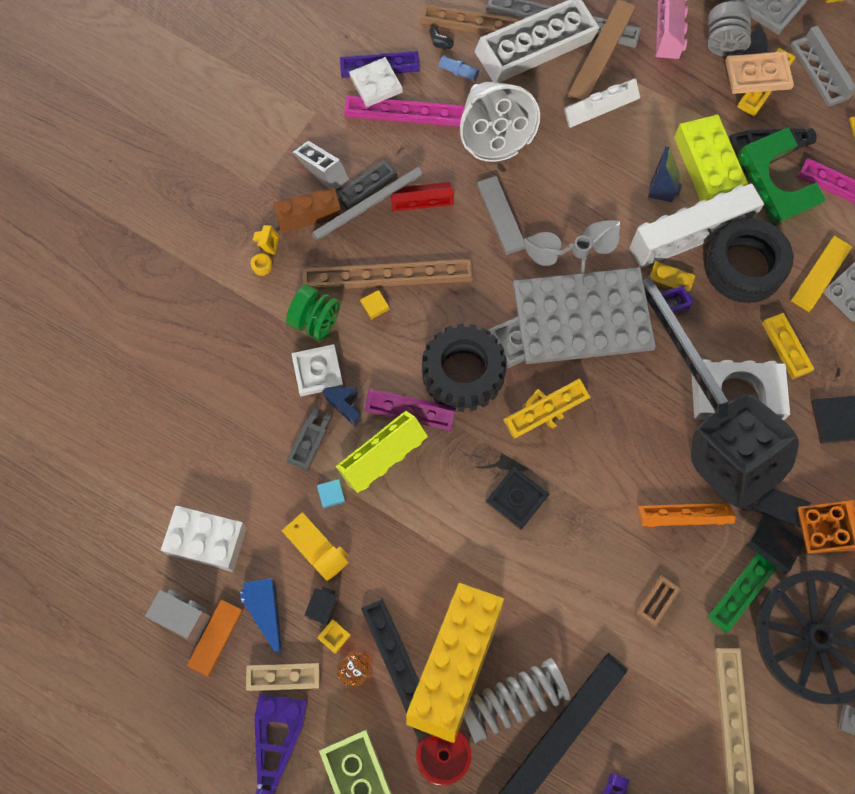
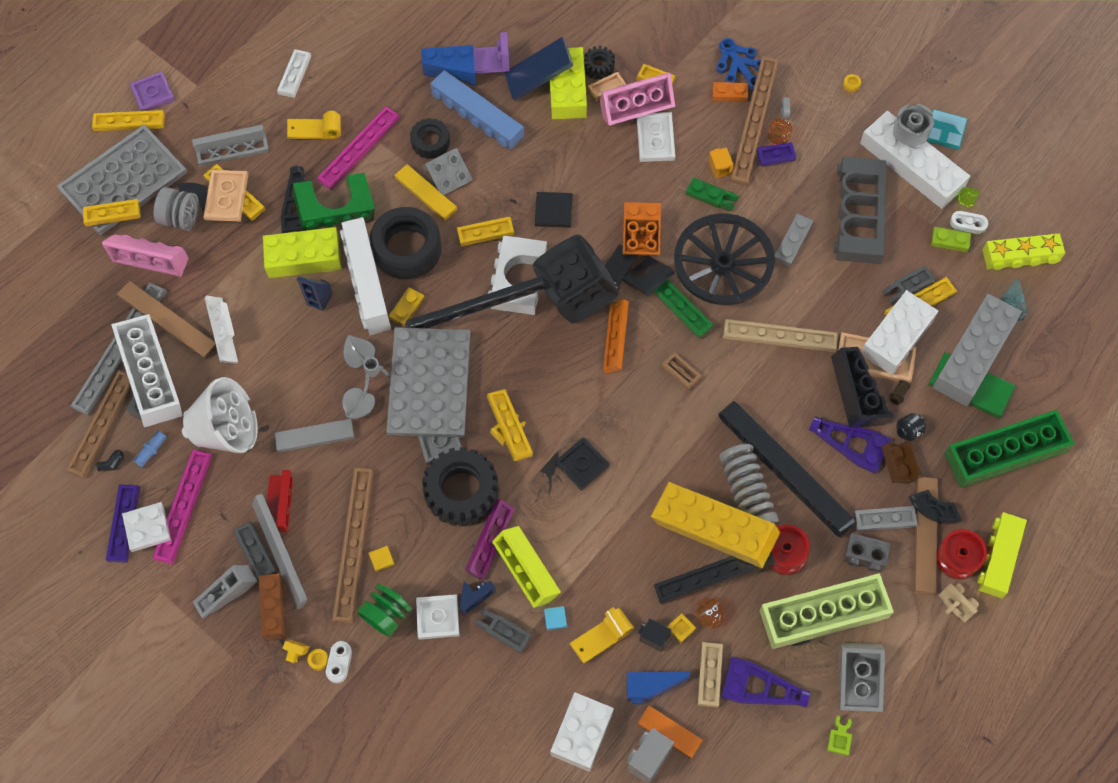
camera: 80 degrees left, 5 degrees down
dark purple window [661,285,692,315] -> none
none -> white plate [326,641,352,683]

